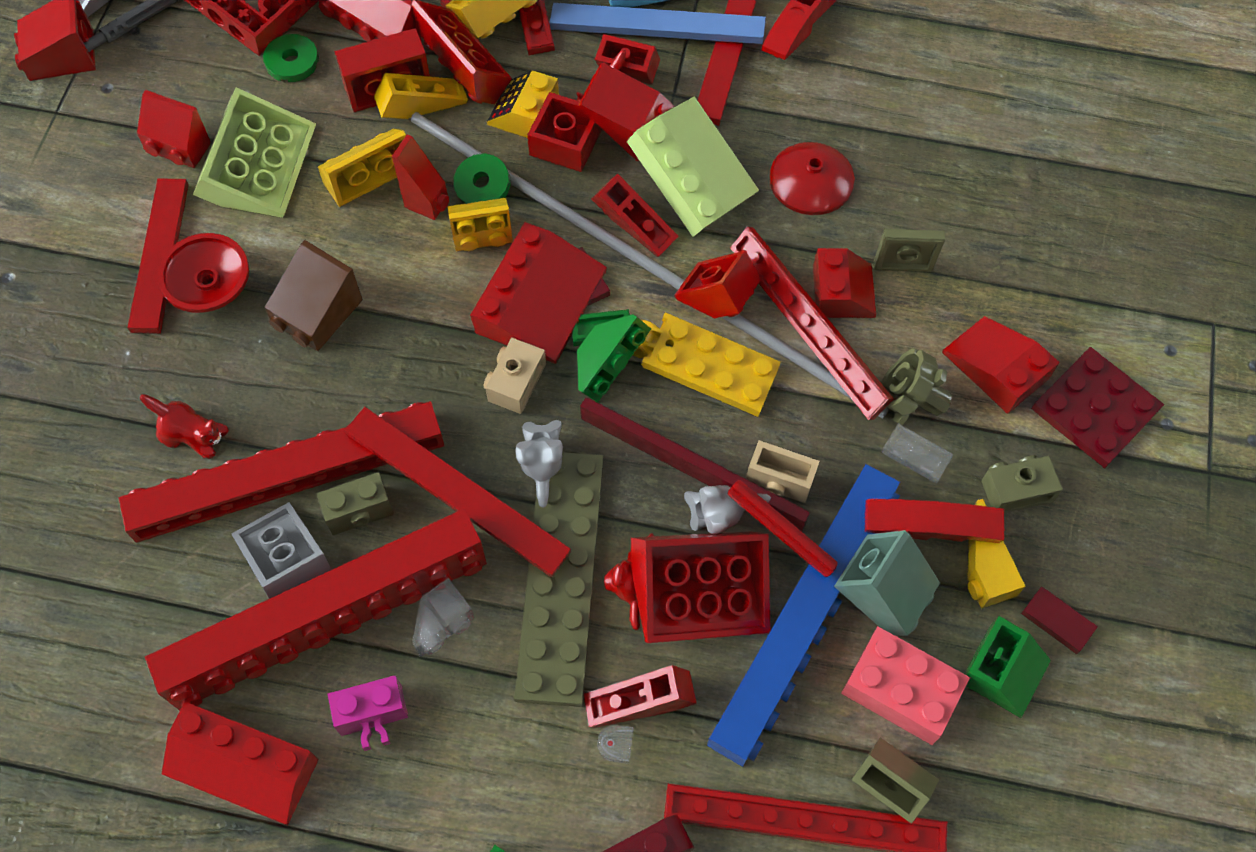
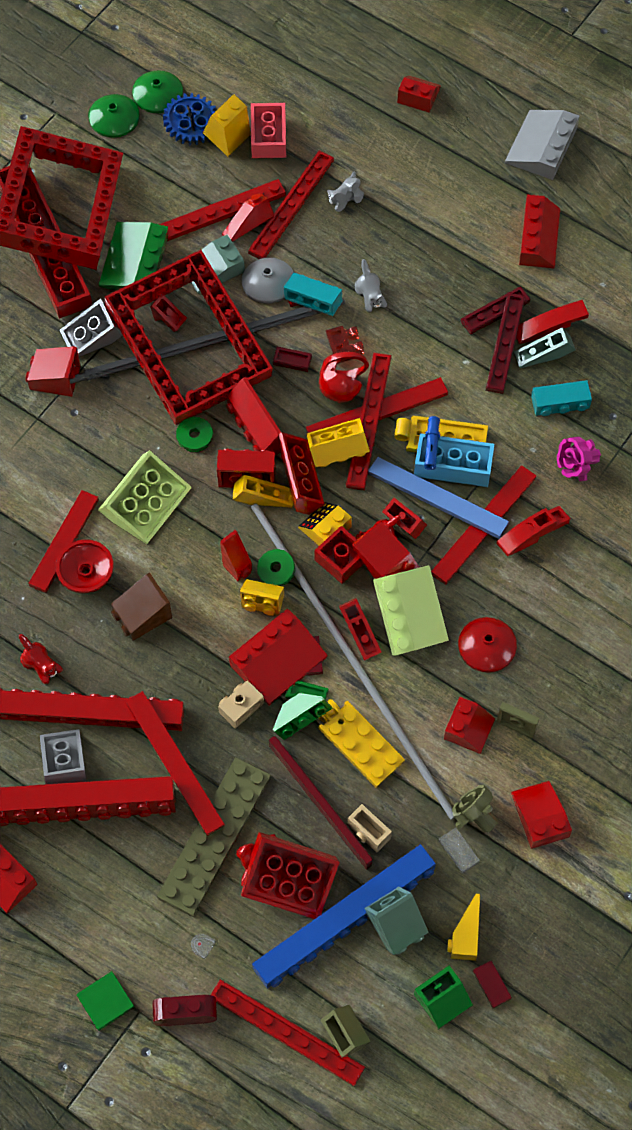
camera: 25 degrees right, 0 degrees up
red slope [137,90,211,168] -> none
olive brick [316,472,394,535] -> none
yellow slope [318,128,406,207] -> none
dark pink brick [327,675,408,751] -> none
clear slope [412,578,475,657] -> none
light grey animal [515,420,563,508] -> none
red slope [583,665,697,728] -> none
red slope [674,250,761,319] -> none
light grey animal [684,485,771,534] -> none
red axle [728,480,838,577] -> none
red tile [730,227,894,420] -> none
coral brick [841,626,970,745] -> none
red slope [865,499,1004,543] -> none
olive brick [981,455,1063,513] -> none
dark red plate [1031,347,1165,468] -> none

